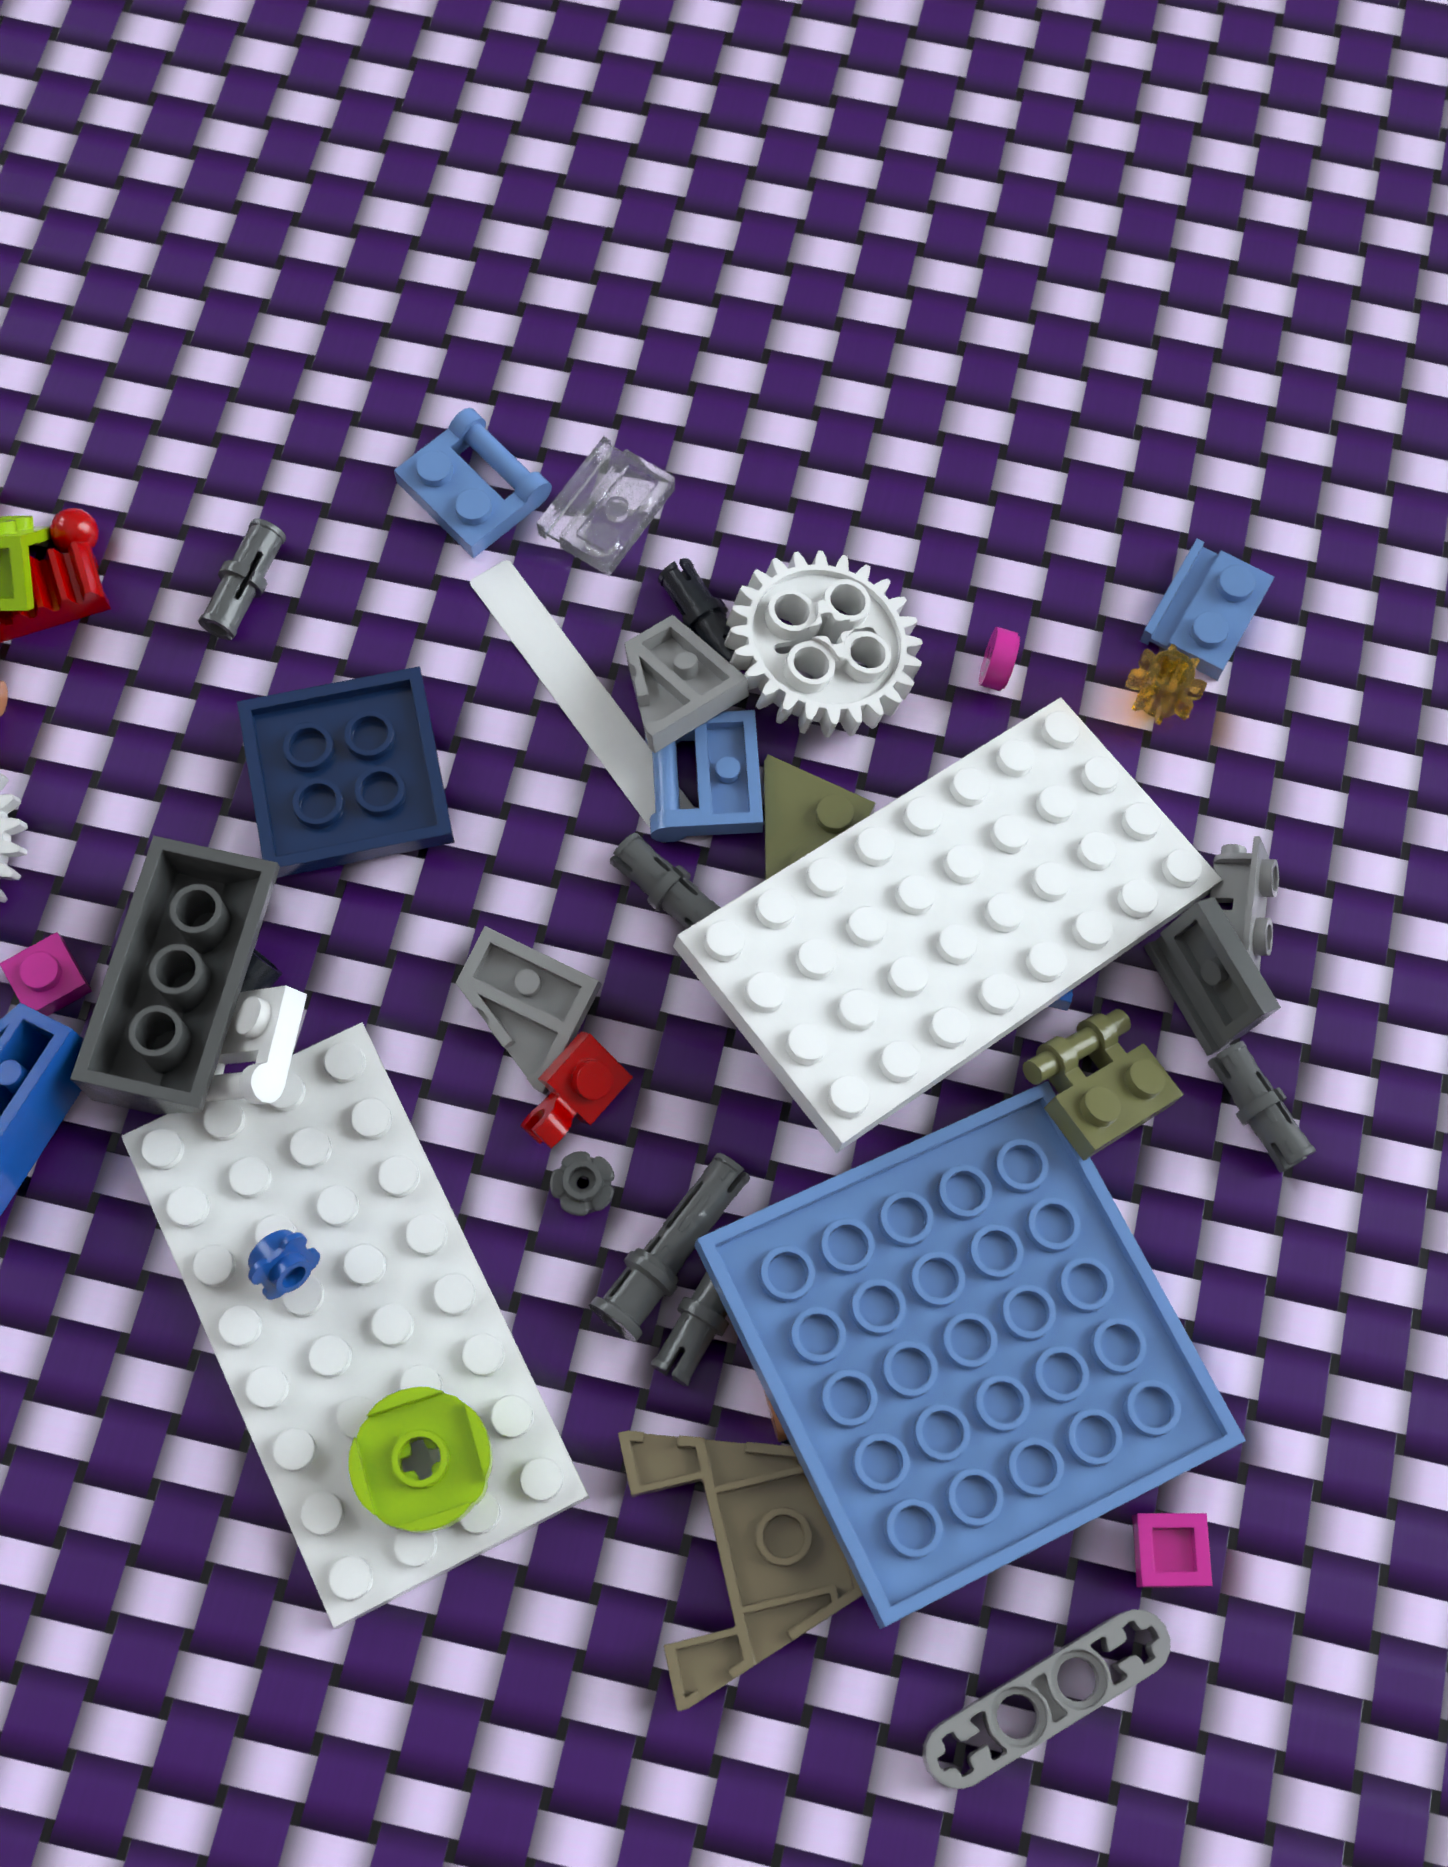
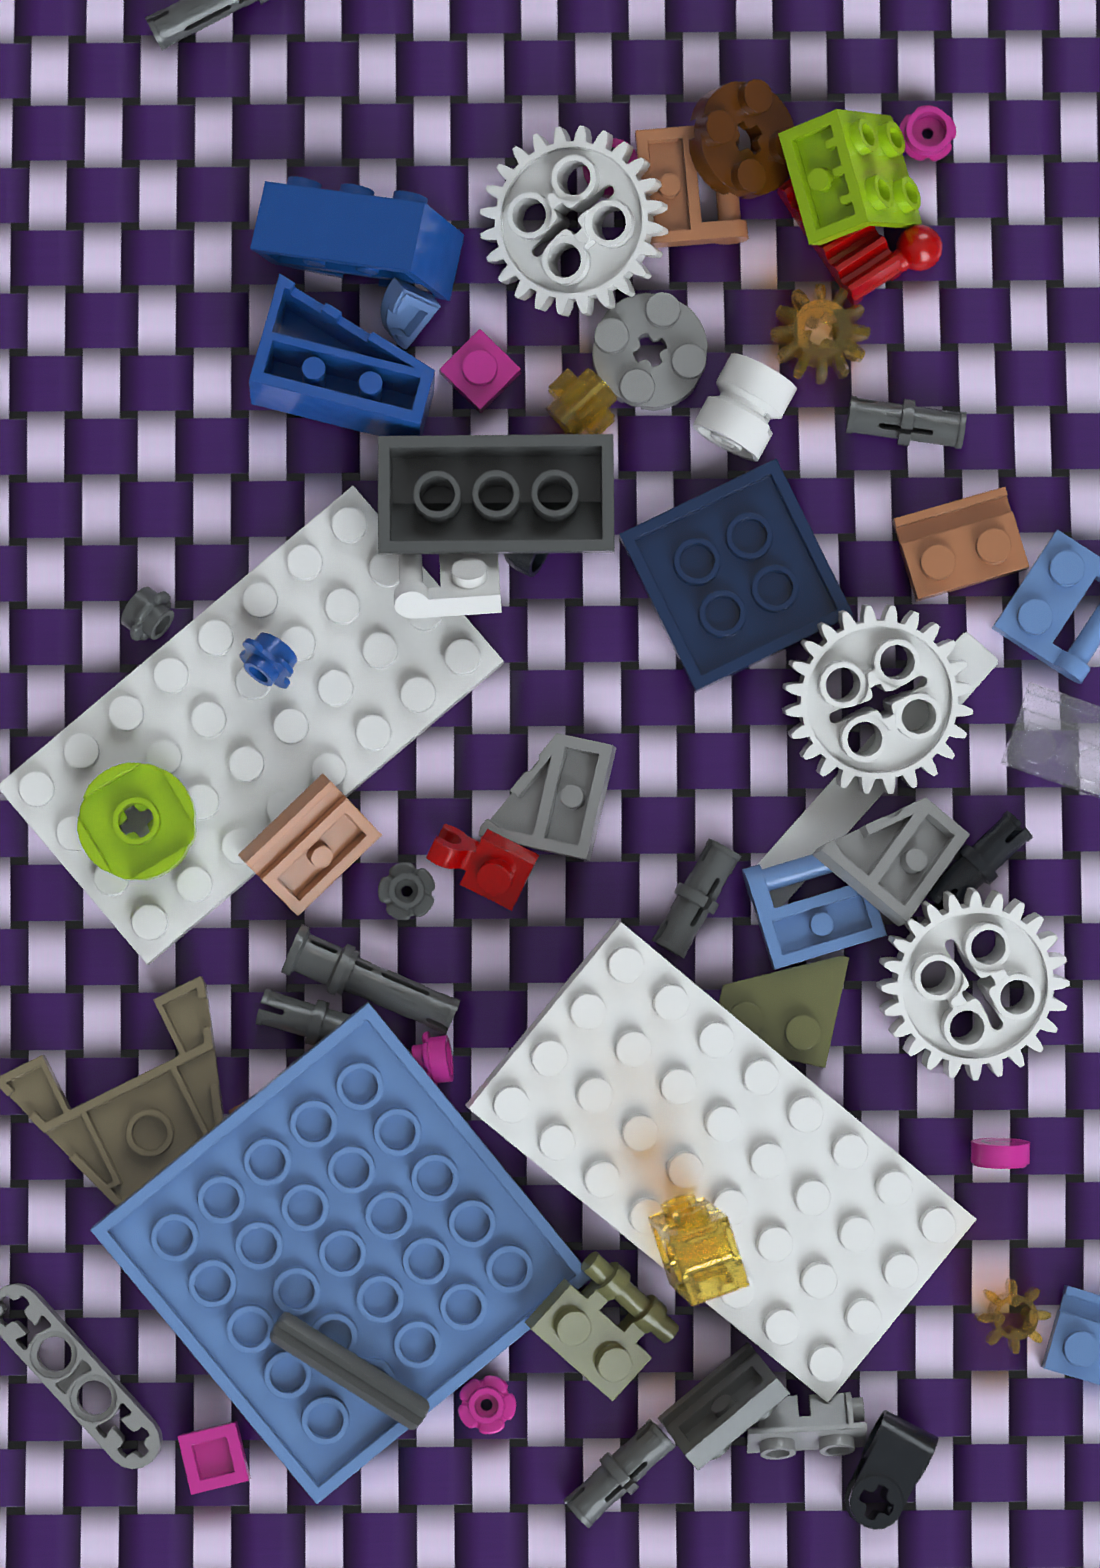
camera: 80 degrees right, 15 degrees up
none -> dark grey plate [121,587,174,641]
none -> nougat plate [238,773,382,916]
none -> dark grey axle [269,1312,430,1430]
none -> dark pink plate [412,1031,454,1085]
none -> dark pink plate [458,1375,516,1434]
none -> clear yellow gear [545,368,618,434]
none -> light grey plate [592,292,708,411]
none -> clear yellow brick [648,1194,750,1306]
none -> white wheel [692,353,797,462]
none -> clear yellow gear [770,283,870,384]
none -> white gear [782,604,973,794]
none -> black piece [844,1410,939,1530]
none -> nougat plate [892,487,1029,602]

